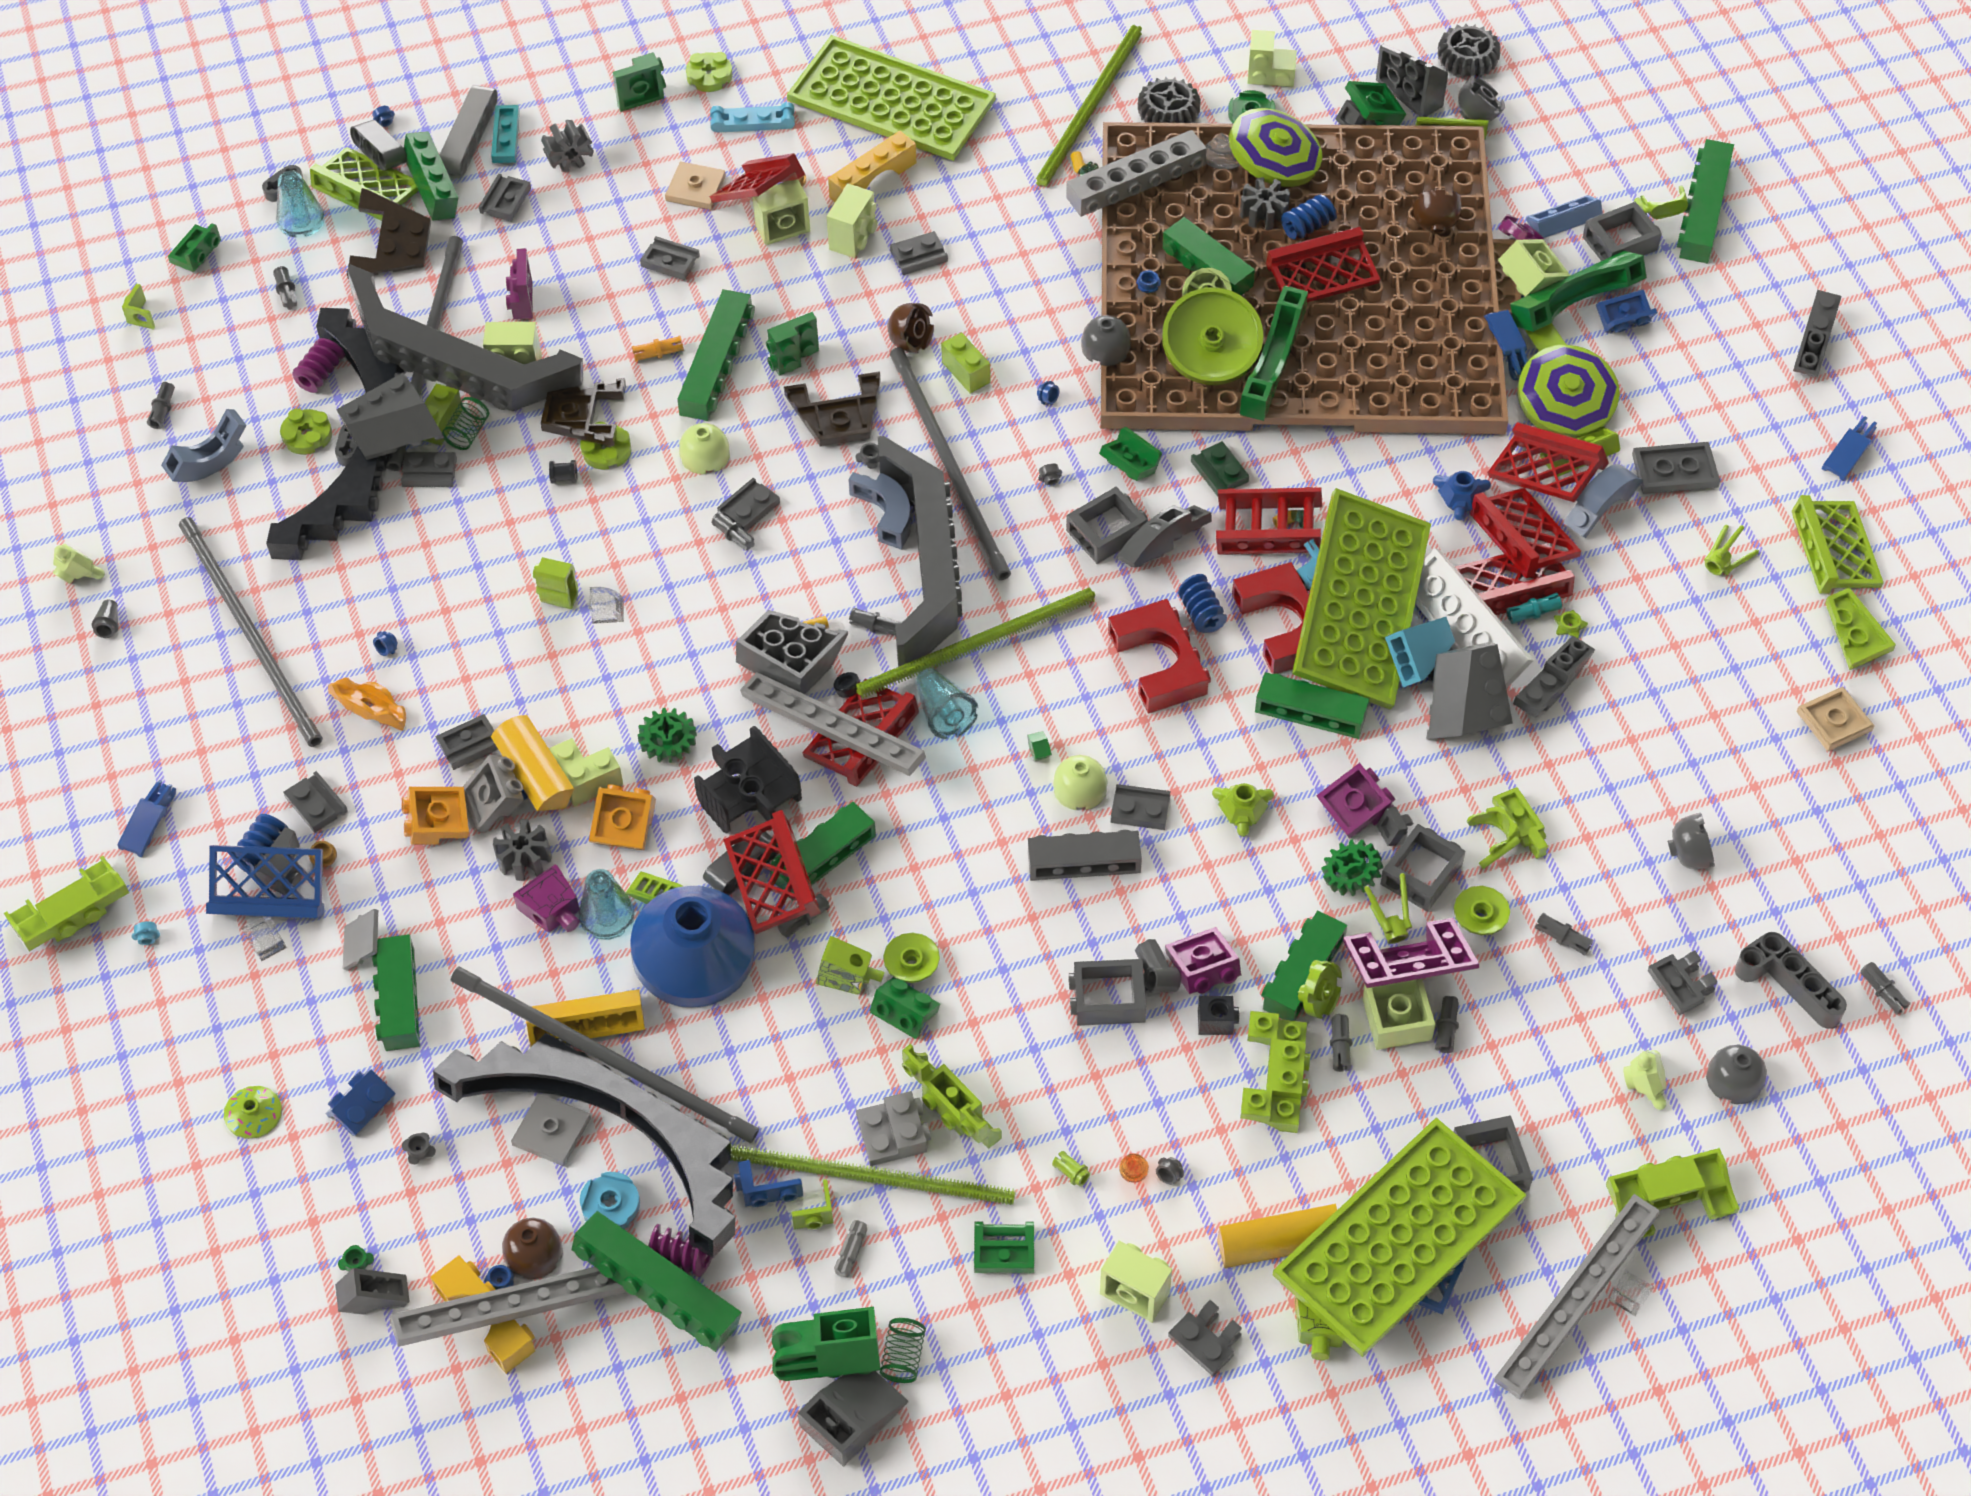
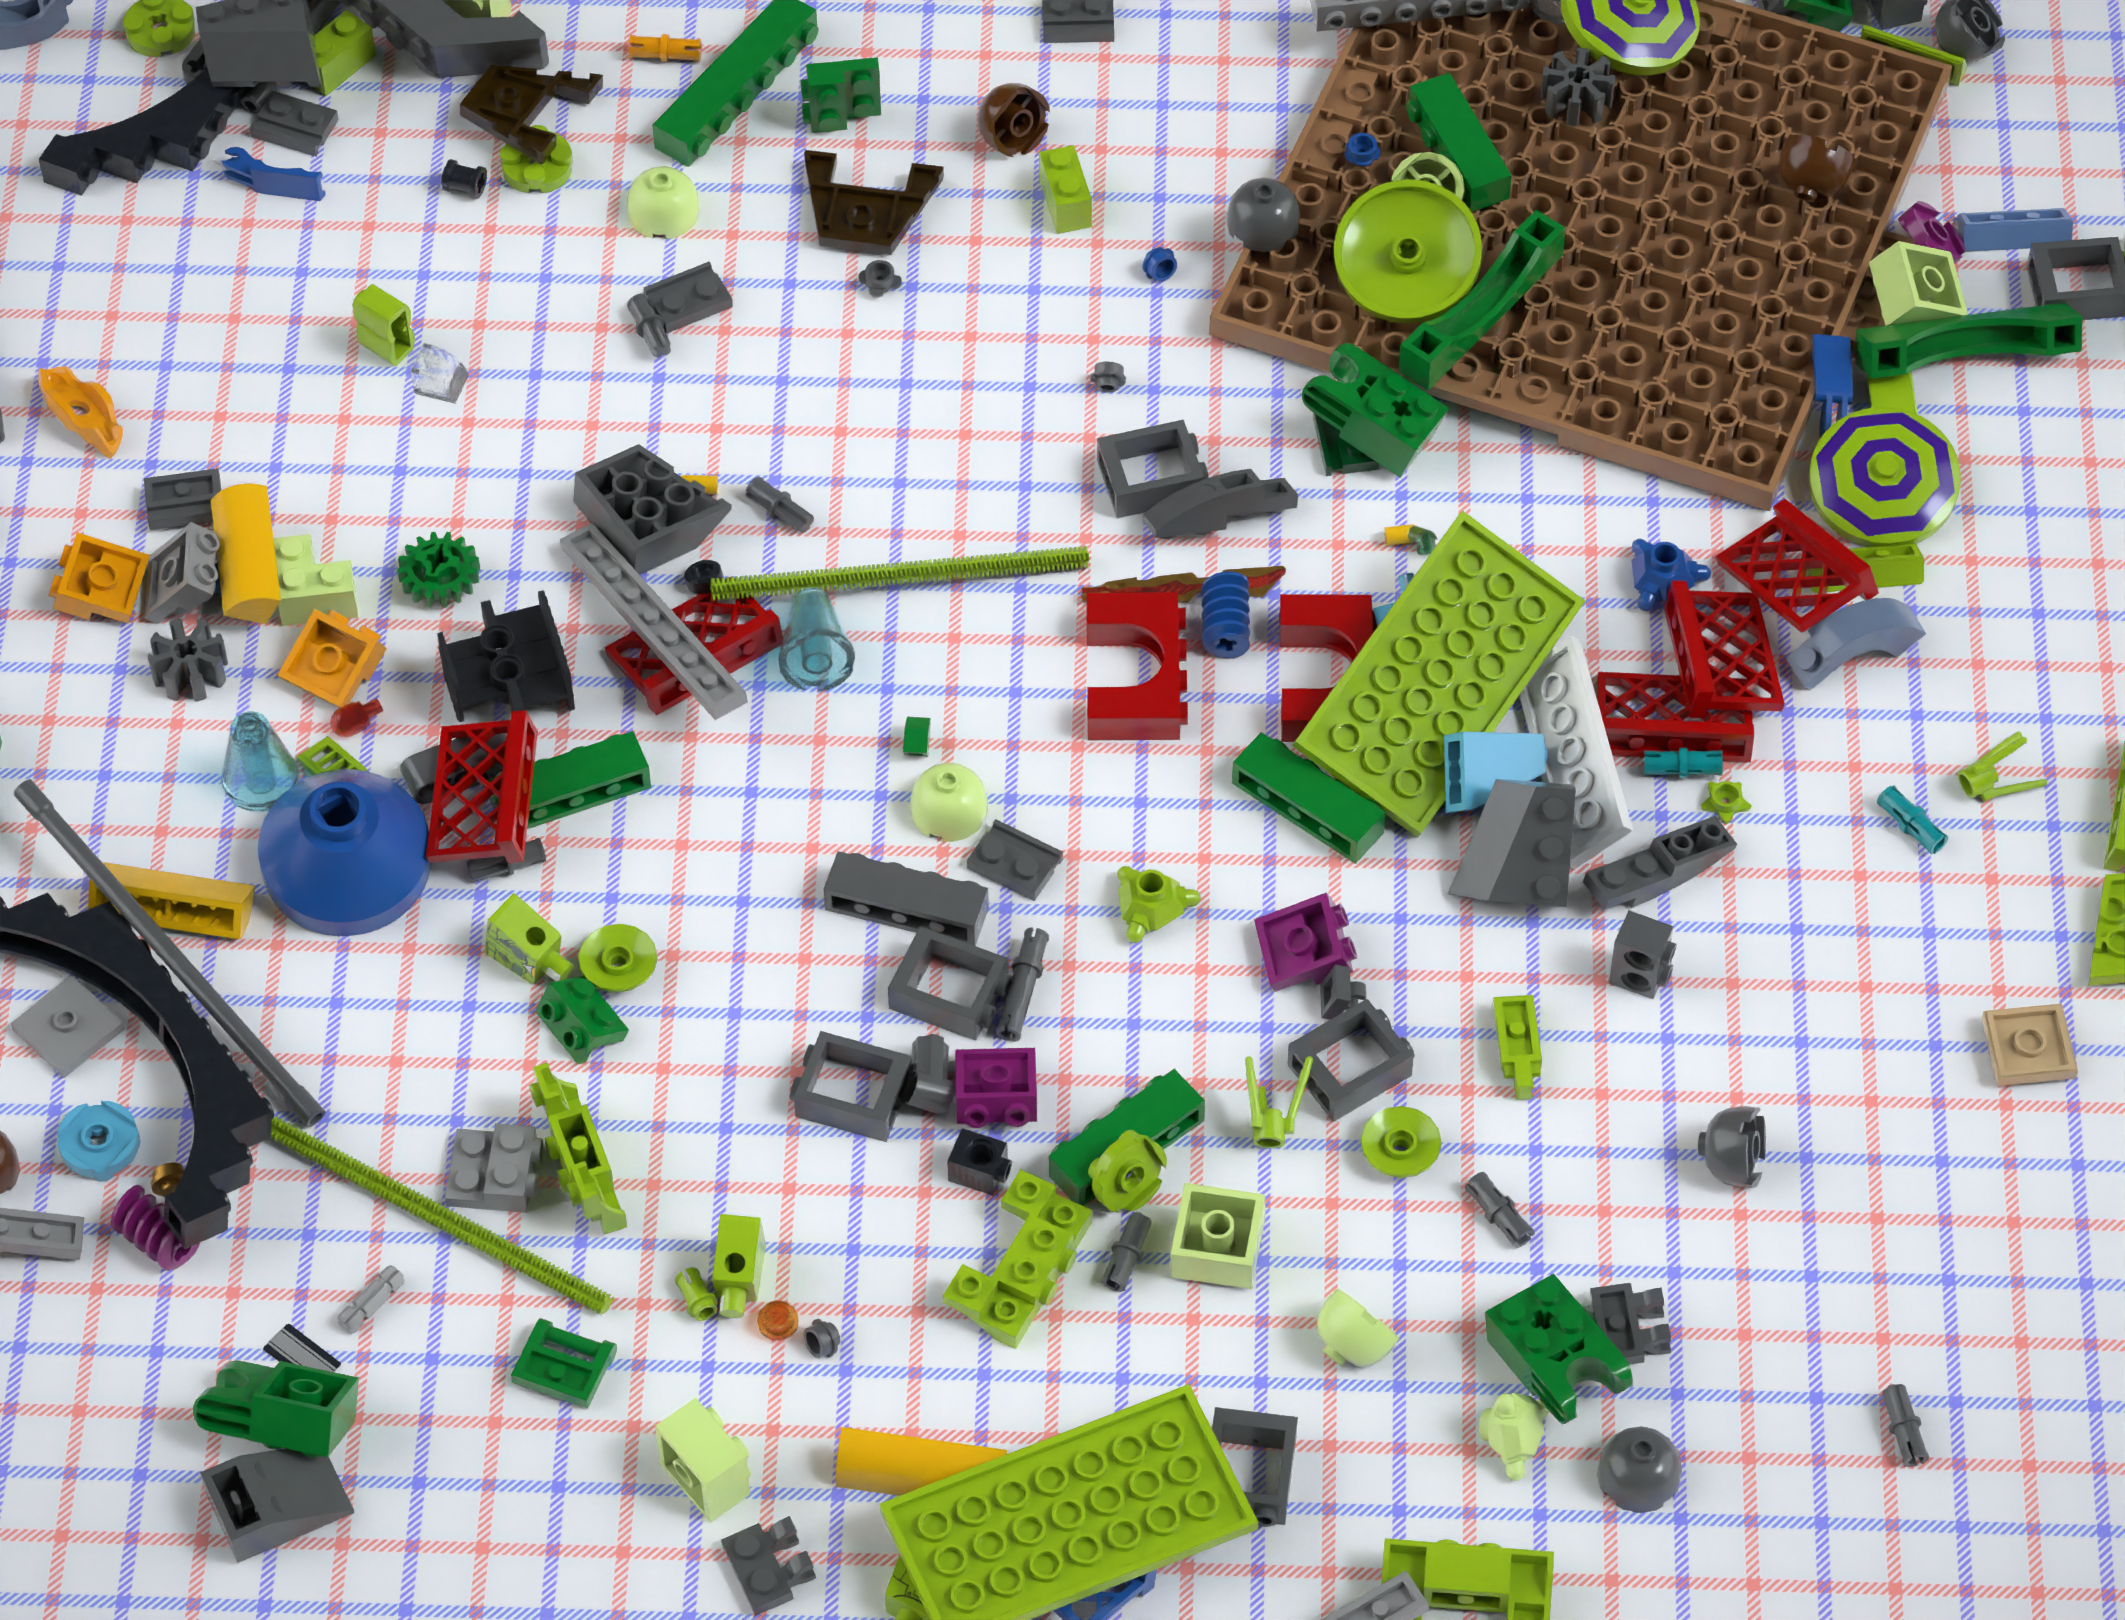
camera: 20 degrees right, 0 degrees up
blue plate [373,631,398,656] -> none
green piece [442,397,490,450] -> none
magenta torso [513,864,580,932] -> none
green brick [571,1211,742,1352] -> none
blue bracket [734,1160,803,1207] -> none
lime bracket [791,1179,834,1230] -> none
sand blue arch [848,472,911,550] -> none
dark grey slope [877,436,962,667] -> none
green piece [879,1318,926,1383] -> none
dark grey piece [890,347,1011,580] -> none
green bracket [1099,427,1162,481] -> none
red fence [1216,487,1323,555] -> none
red fence [1266,227,1380,302] -> none
blue piece [1281,194,1337,240] -> none
green gear [1321,839,1384,896] -> none
magenta slope [1343,918,1479,988] -> none
dark grey axle [1435,996,1459,1053] -> none
lime helmet [1467,806,1520,869] -> none
blue bracket [1596,289,1658,333] -> none
dark grey plate [1632,441,1720,494] -> none
dark grey beam [1734,932,1847,1029] -> none
none -> pearl gold plate [150,1162,185,1198]
none -> blue arm [222,147,326,201]
none -> sticker [263,1324,341,1372]
none -> clear red cylinder [330,698,384,738]
none -> lime torso [713,1214,766,1318]
none -> dark grey window [888,926,1012,1041]
none -> dark grey pin [996,927,1049,1042]
none -> sword [1081,566,1286,603]
none -> green brick [1302,343,1449,478]
none -> yellowish green cylinder [1317,1289,1400,1367]
none -> green brick [1485,1273,1633,1424]
none -> dark grey brick [1609,910,1677,999]
none -> teal pin [1877,785,1949,855]

